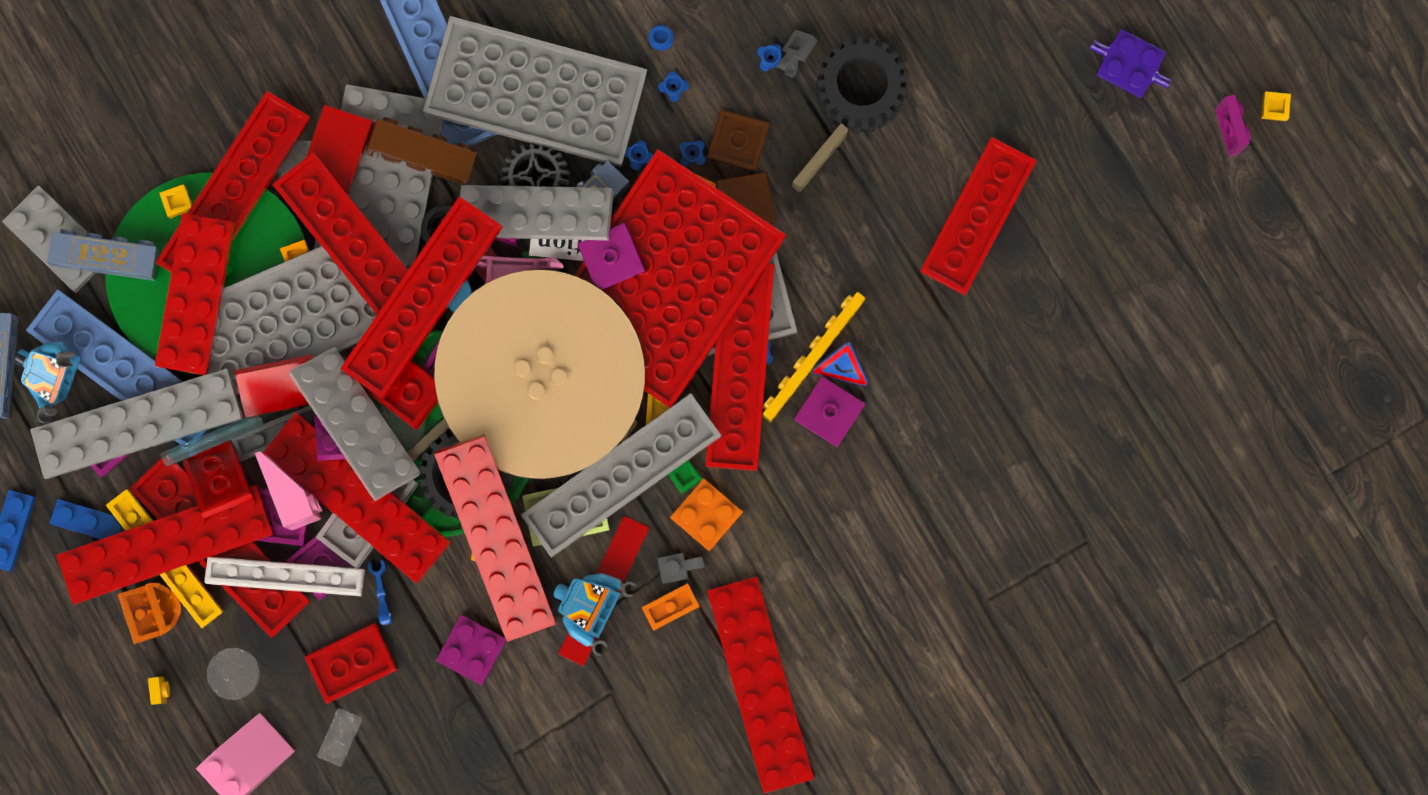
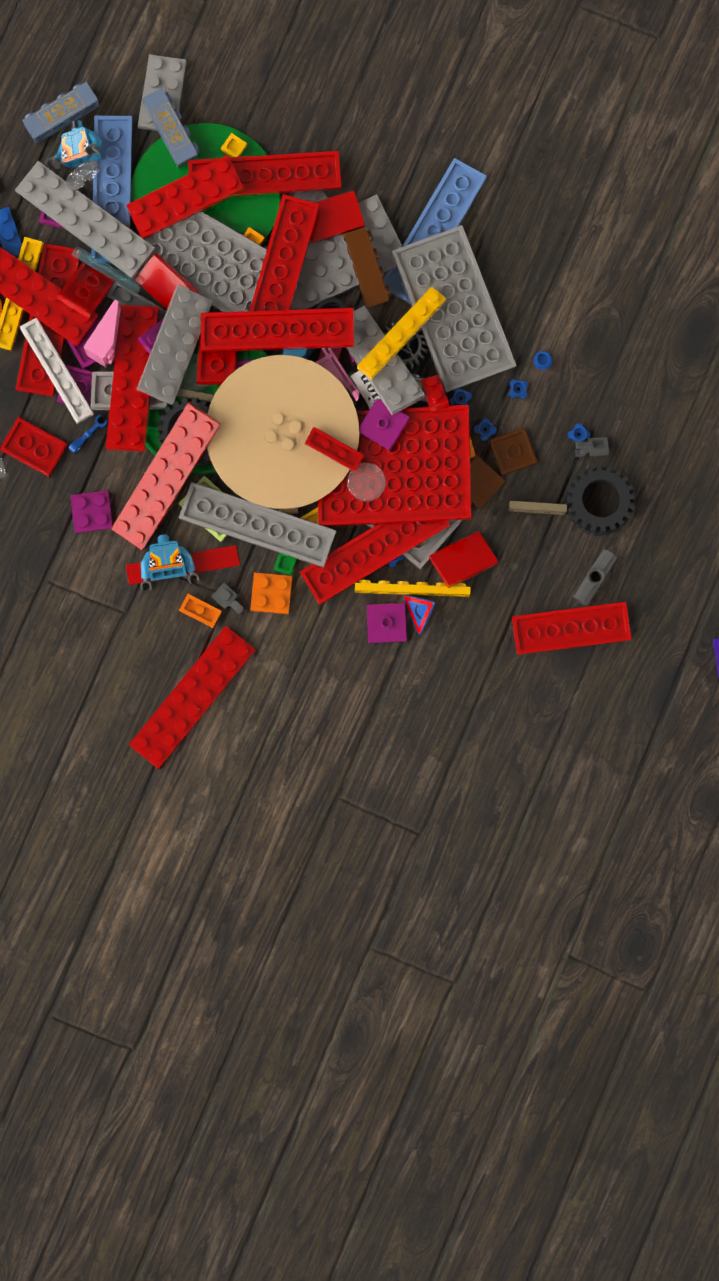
camera: 55 degrees right, 0 degrees up
none -> clear tile [66,160,100,190]
none -> red plate [304,427,364,472]
none -> clear tile [347,463,386,501]
none -> yellow plate [357,287,446,380]
none -> red plate [421,375,449,412]
none -> red tile [429,531,498,588]
none -> dark grey piece [573,549,618,606]

